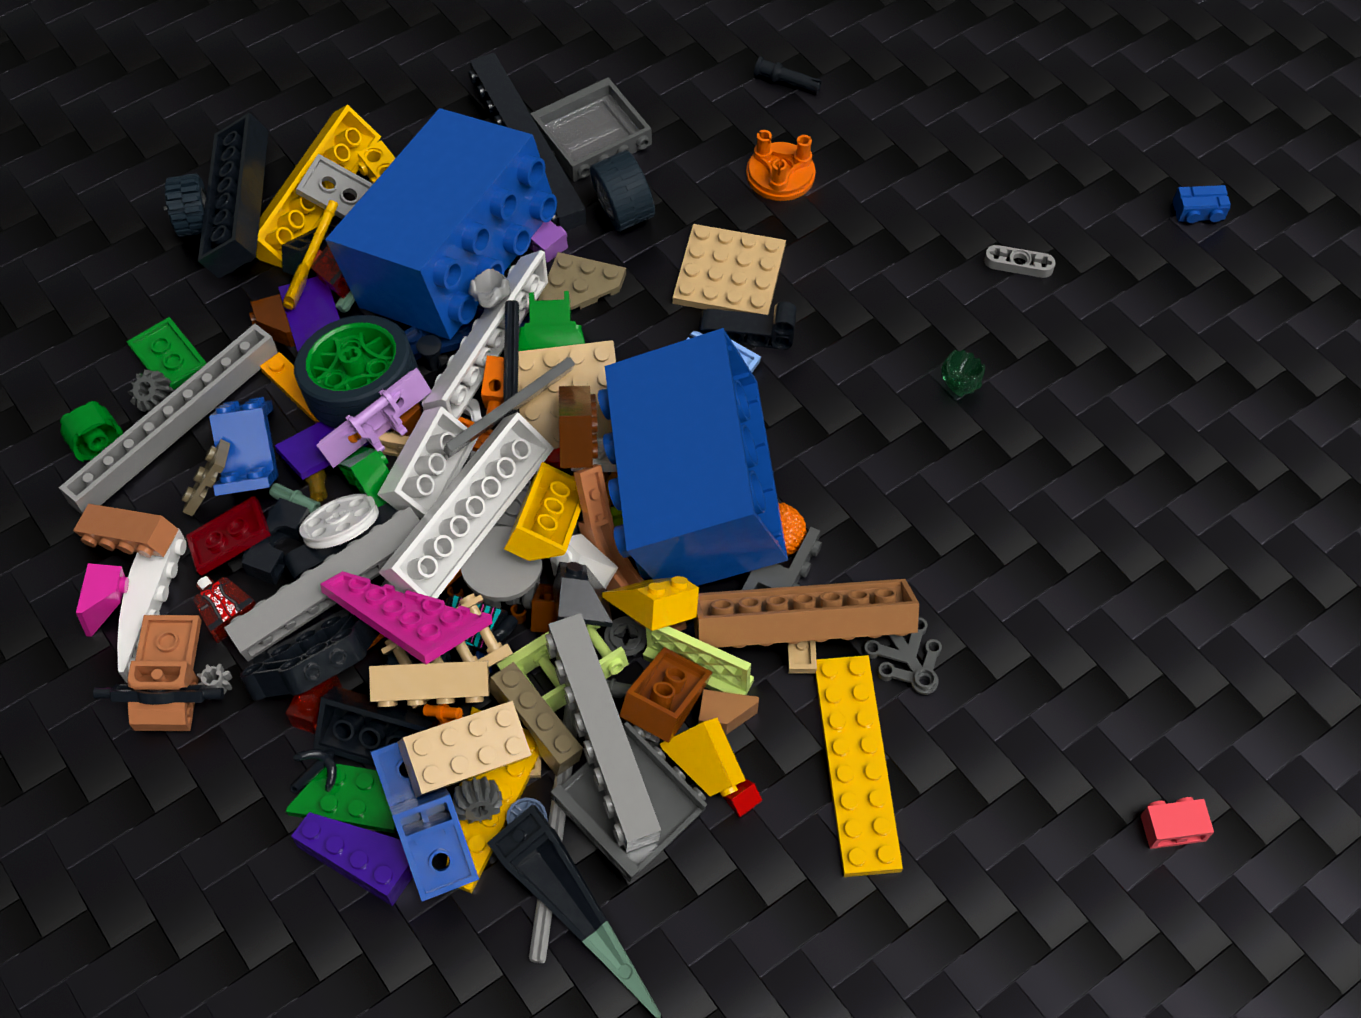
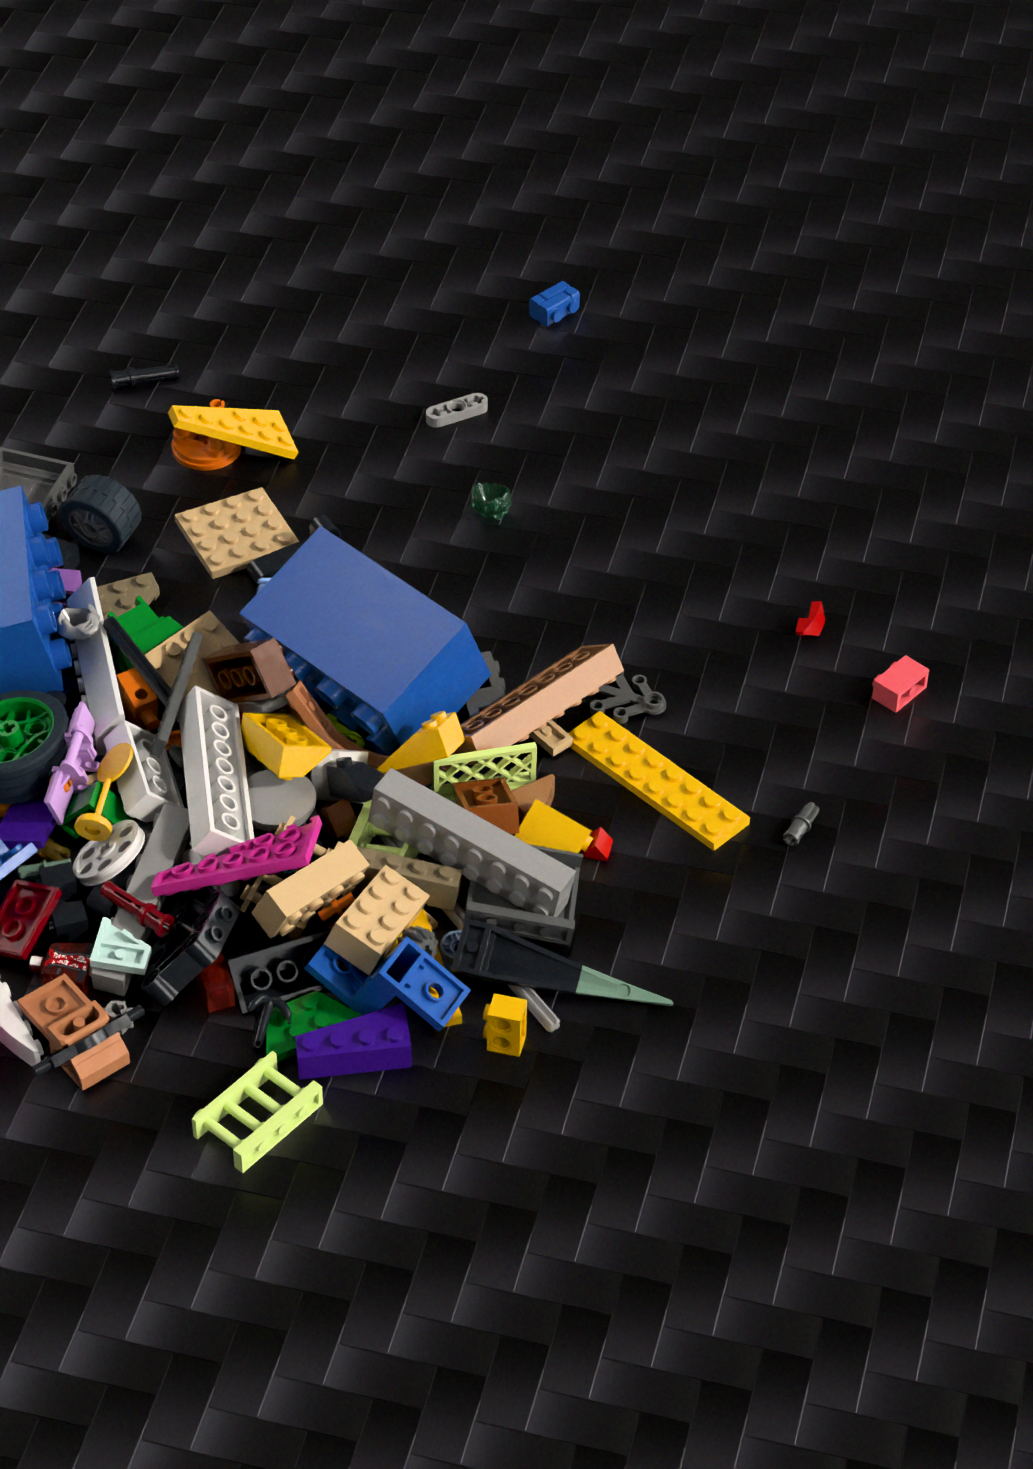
camera: 40 degrees left, 15 degrees down
none -> yellow piece [74,742,133,842]
none -> light aqua wing [90,917,151,975]
none -> dark red pin [100,881,175,938]
none -> yellow wing [168,405,298,459]
none -> yellowish green fence [192,1051,323,1173]
none -> yellow brick [483,993,527,1057]
none -> dark grey axle [783,802,819,846]
none -> red slope [796,601,826,636]

